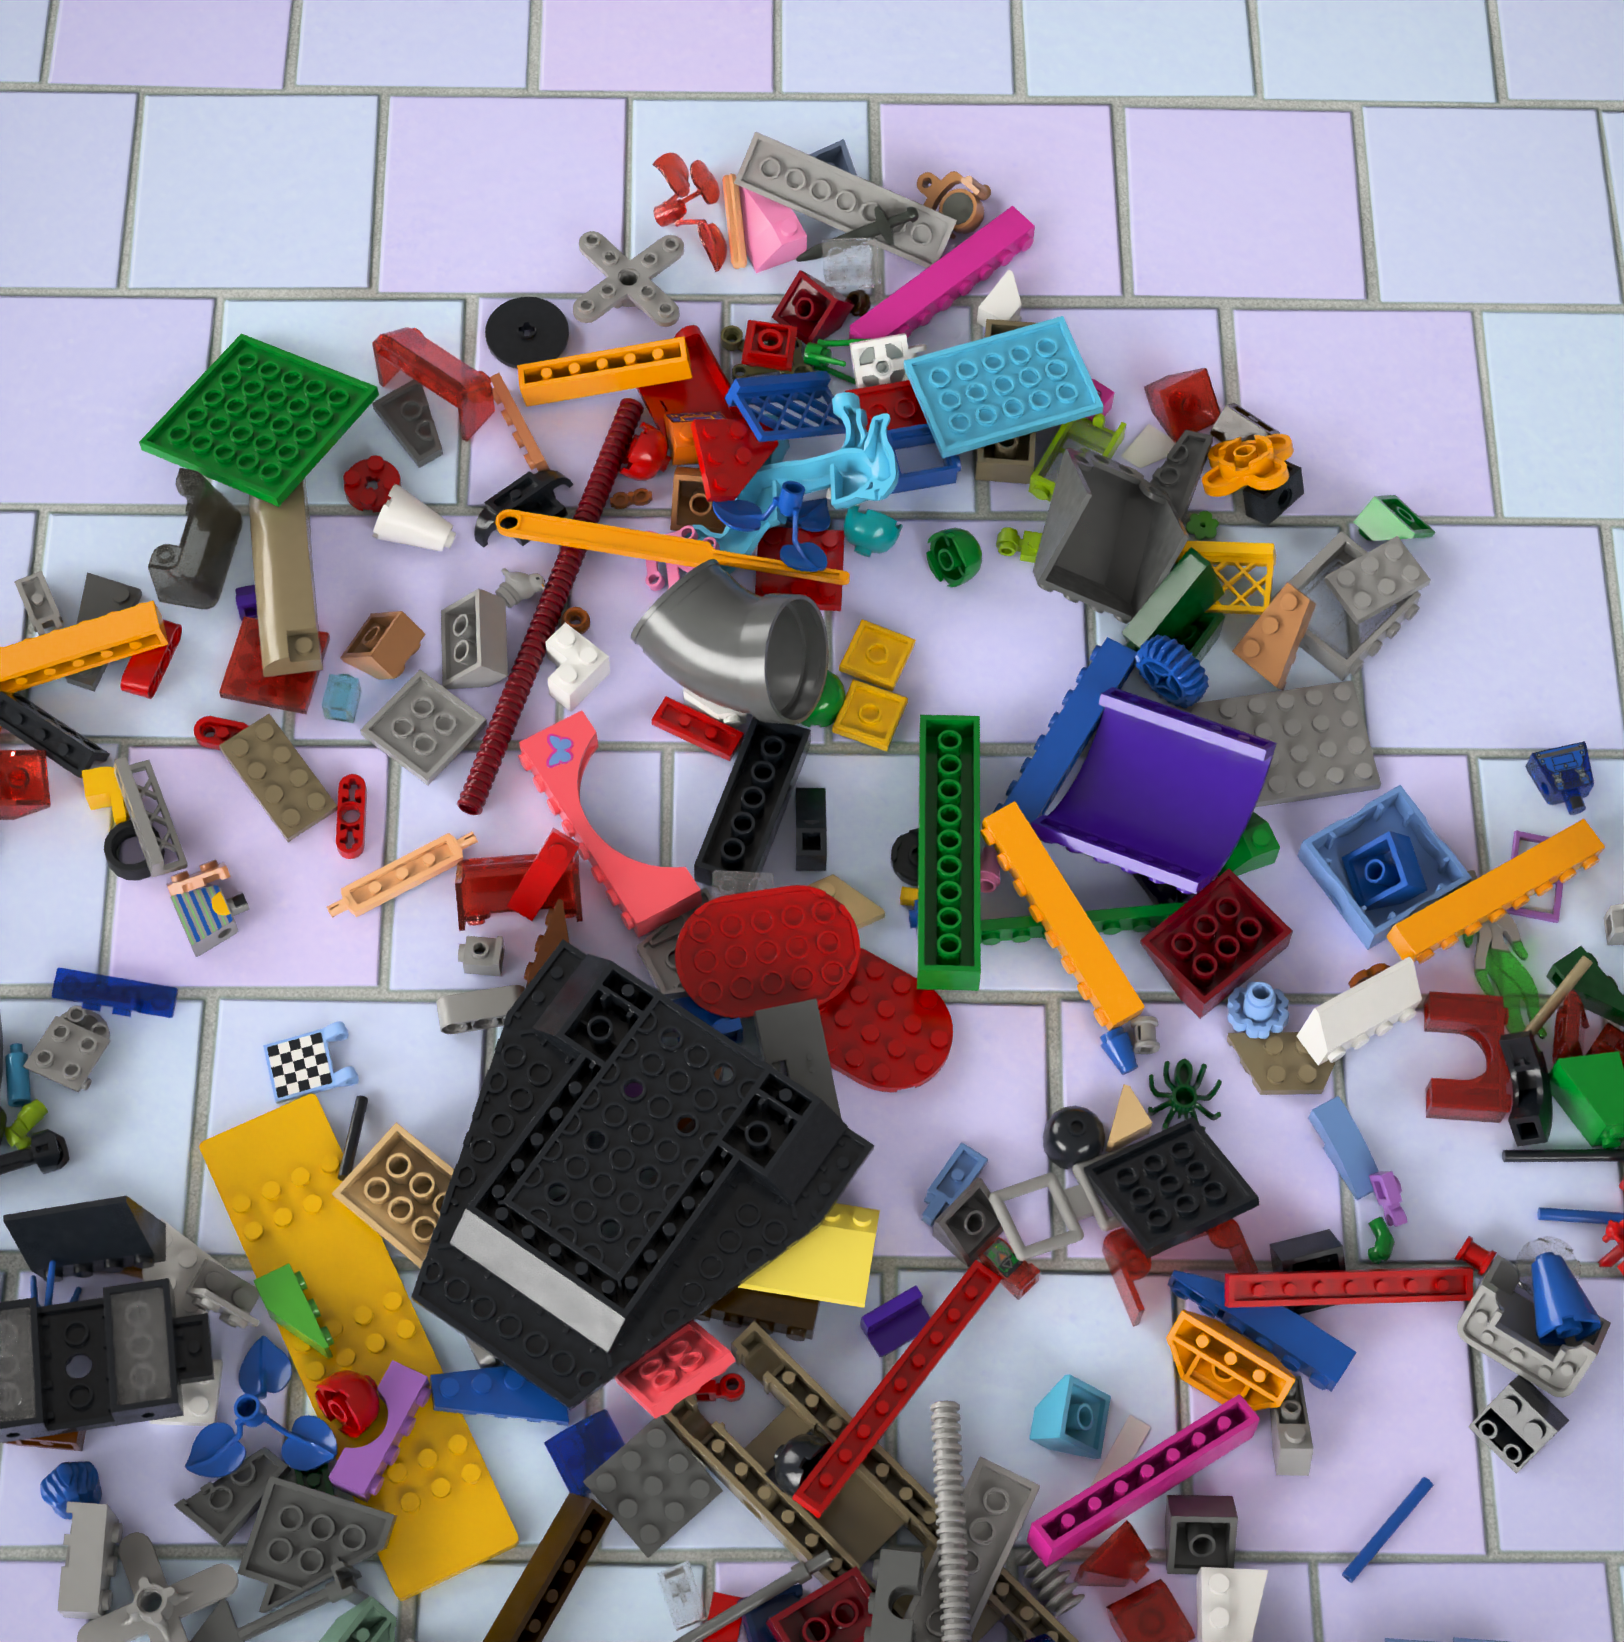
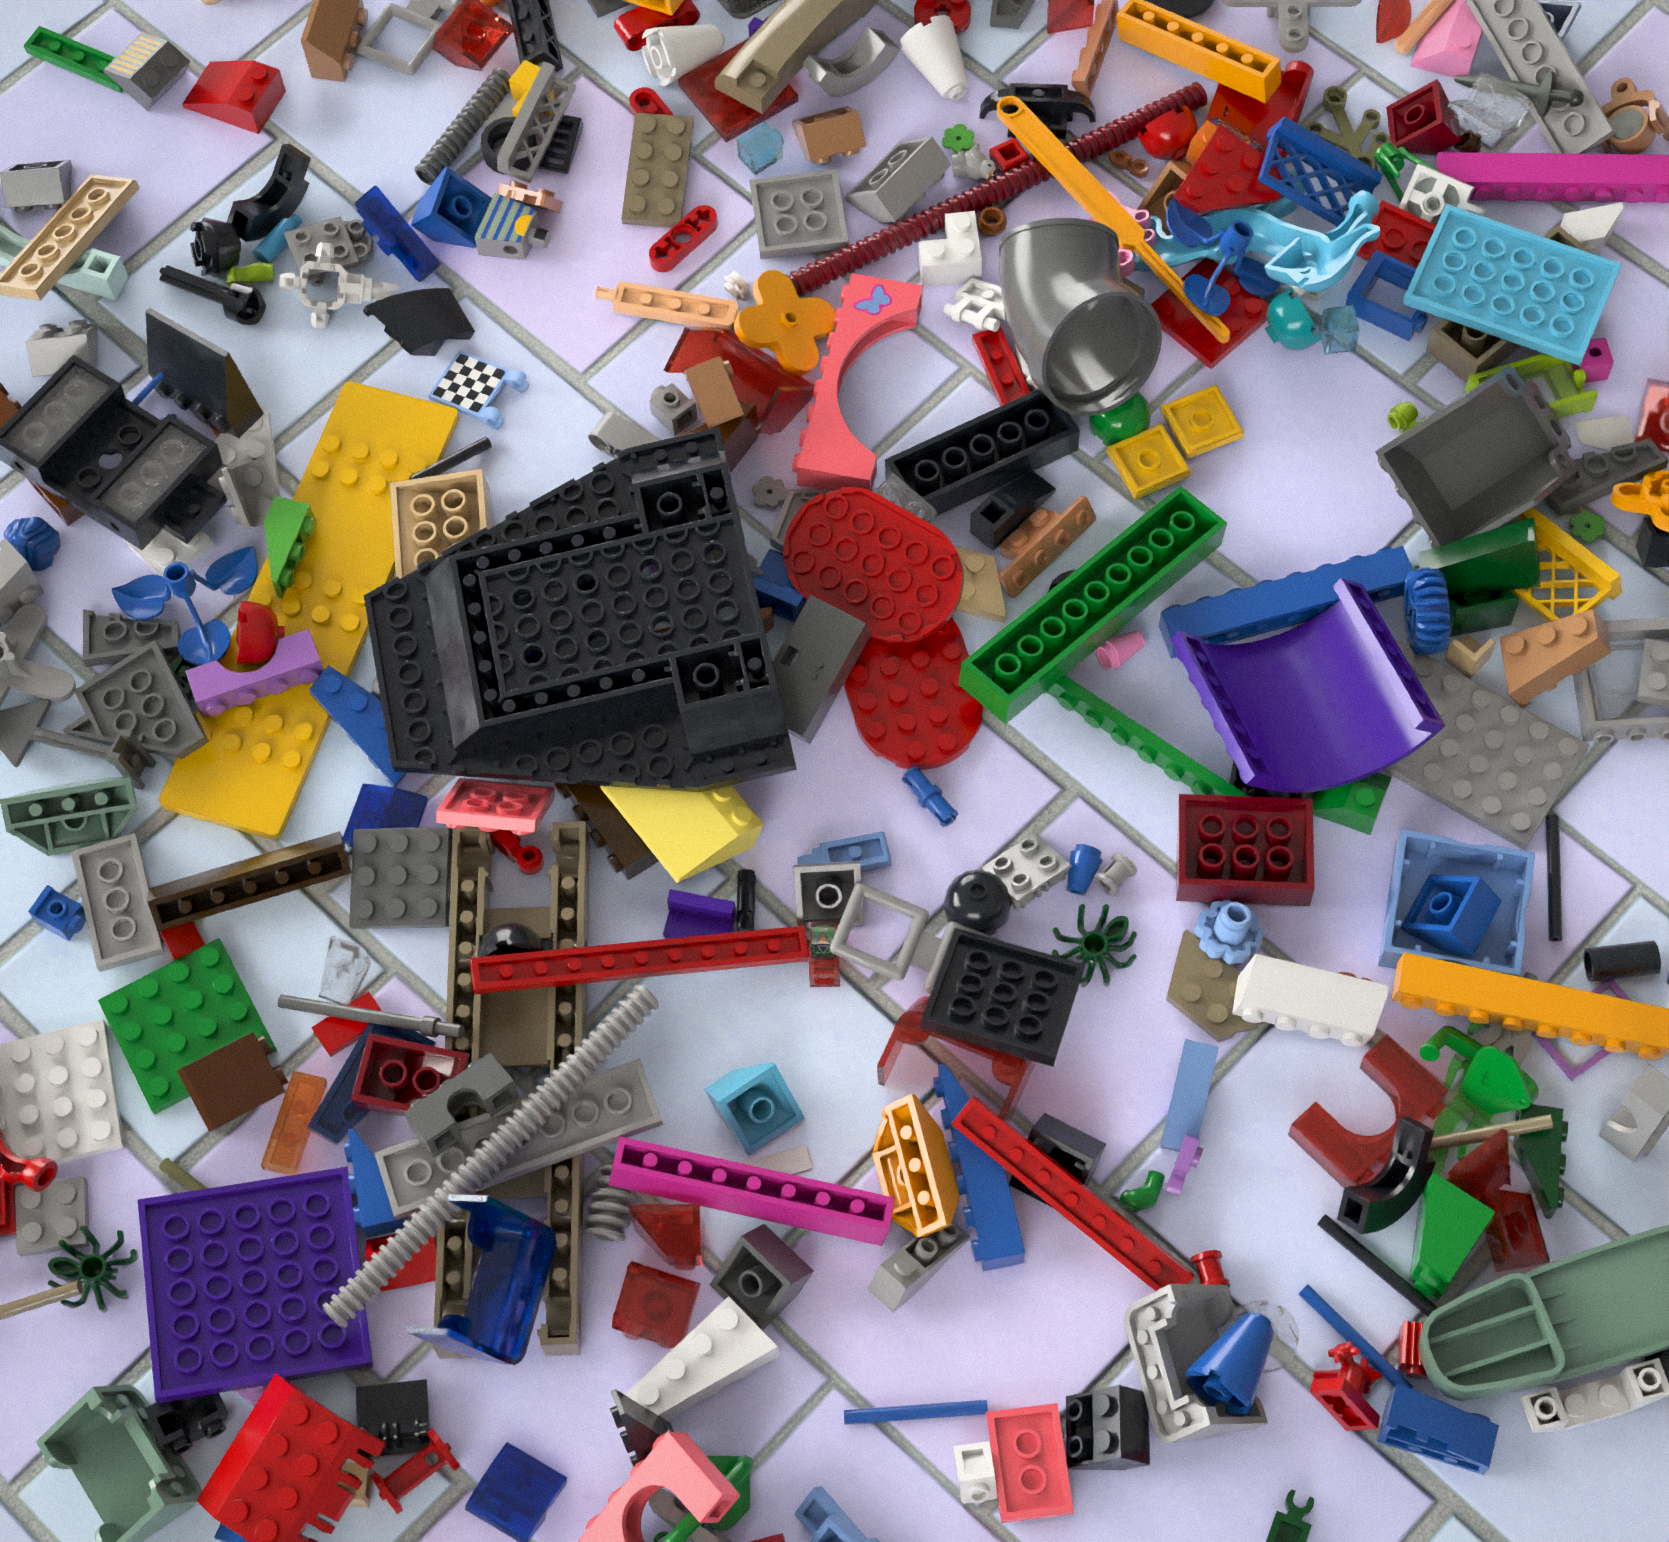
camera: 50 degrees right, 0 degrees up
red slope [506,827,579,921] -> none
red piece [741,320,798,371] -> none
green cylinder [926,527,982,587] -> none
light orange brick [980,801,1145,1031] -> none
tan slope [1105,1084,1153,1152] -> none
none -> white piece [279,242,399,328]
none -> black slope [363,288,475,356]
none -> blue slope [411,167,492,248]
none -> dark grey piece [414,68,511,185]
none -> black slope [539,115,584,174]
none -> white cone [642,24,725,86]
none -> medium nougat wedge [684,356,744,429]
none -> white plate [723,271,750,299]
none -> light orange plant [734,270,836,376]
none -> black axle [736,869,756,932]
none -> light grey plant [752,476,788,508]
none -> light grey arch [802,27,901,97]
none -> blue pin [902,766,958,827]
none -> bright green plant [942,124,974,153]
none -> white plate [943,278,1006,332]
none -> white bracket [953,1441,997,1504]
none -> light grey hinge [981,832,1072,909]
none -> coral plate [986,1403,1074,1524]
none -> red slope [989,137,1030,171]
none -> nougat bracket [999,496,1096,598]
none -> clear light blue brick [1319,305,1360,355]
none -> green piece [1419,1026,1539,1114]
none -> tan panel [1445,634,1496,679]
none -> black piece [1546,814,1563,942]
none -> black pin [1583,940,1661,982]

